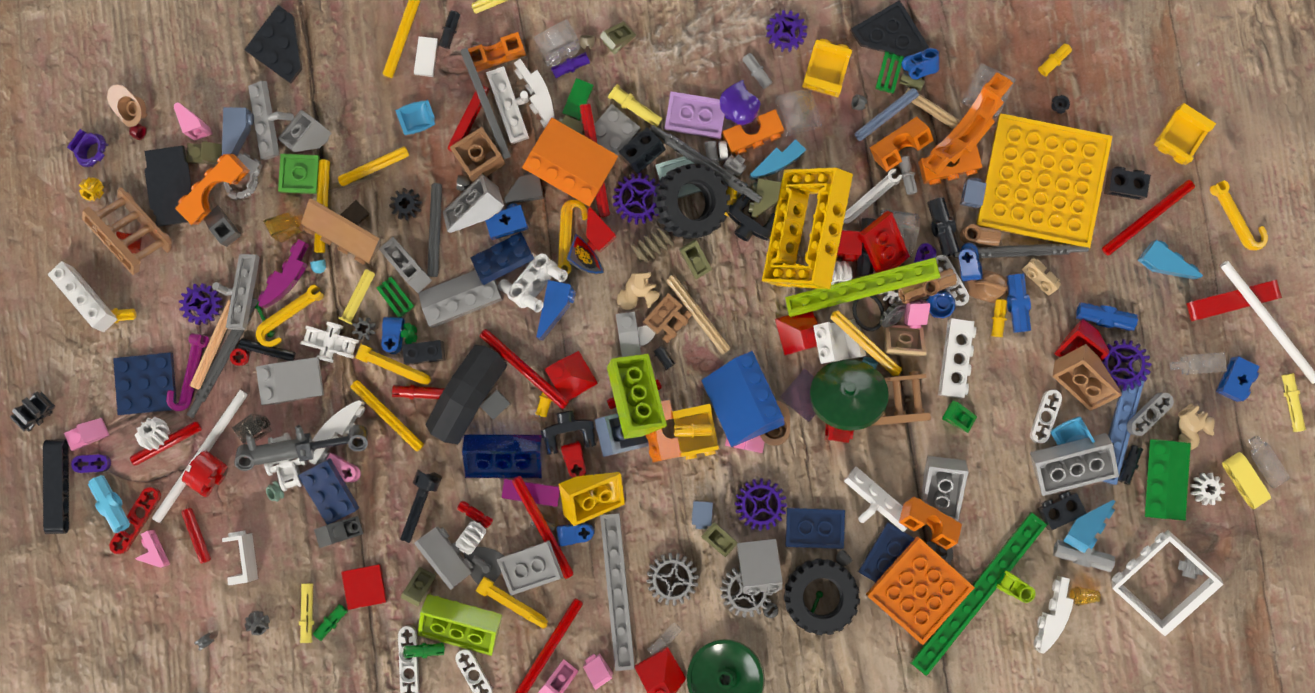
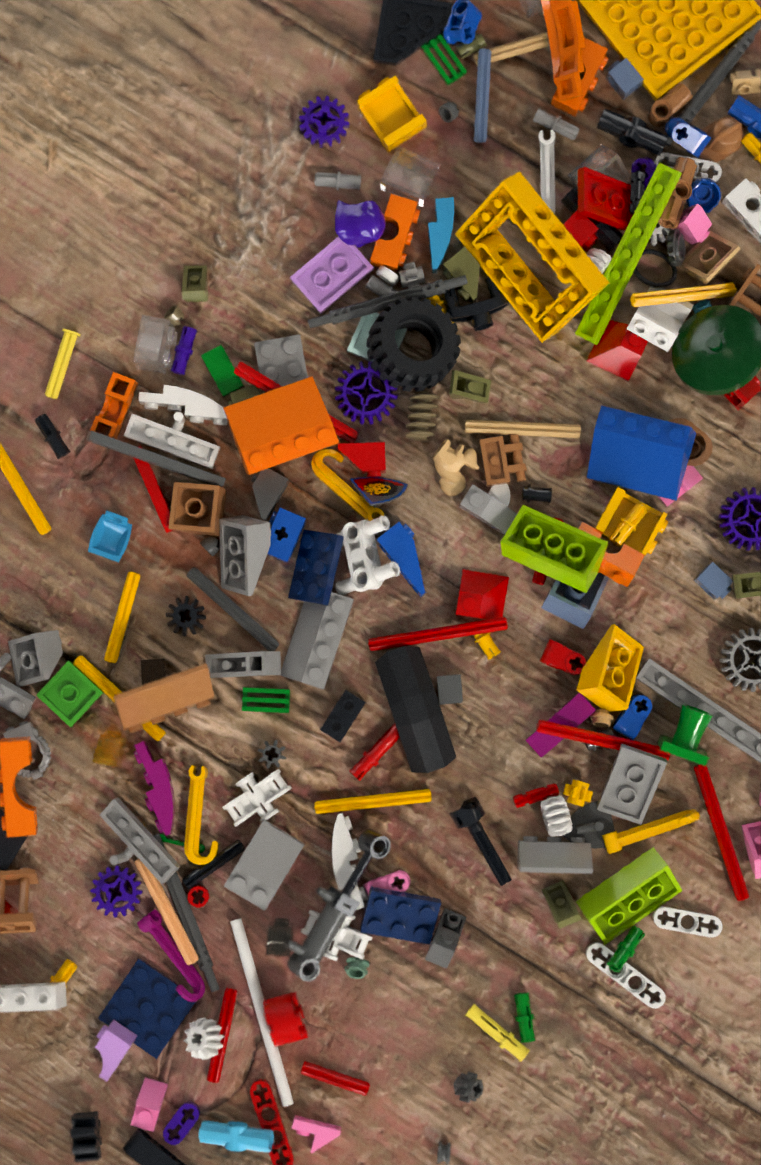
camera: 50 degrees left, 0 degrees up
dark grey slope [204,205,242,247] -> none
white panel [222,530,258,585] -> none
medium azure hinge [310,259,326,274] -> none
light yellow axle [338,269,375,325] -> none
red tile [341,564,387,610] -> none
yellow piece [355,344,431,385] -> none
blue piece [381,317,405,354] -> none
green plant [401,323,418,344] -> none
white tile [414,36,438,77] -> none
clear blue slope [462,434,542,478] -> none
black connector [541,410,597,455] -> none
light yellow pin [608,84,663,127] -> none
black brick [618,127,666,174] -> none
clear purple tile [779,368,816,423] -> none
orange arch [870,116,934,172] -> none
none -> lavender arch [95,1020,137,1081]
none -> yellow gear [563,779,593,807]
none -> tan plate [590,709,614,728]
none -> black axle [629,171,645,214]
none -> green plant [657,704,713,766]

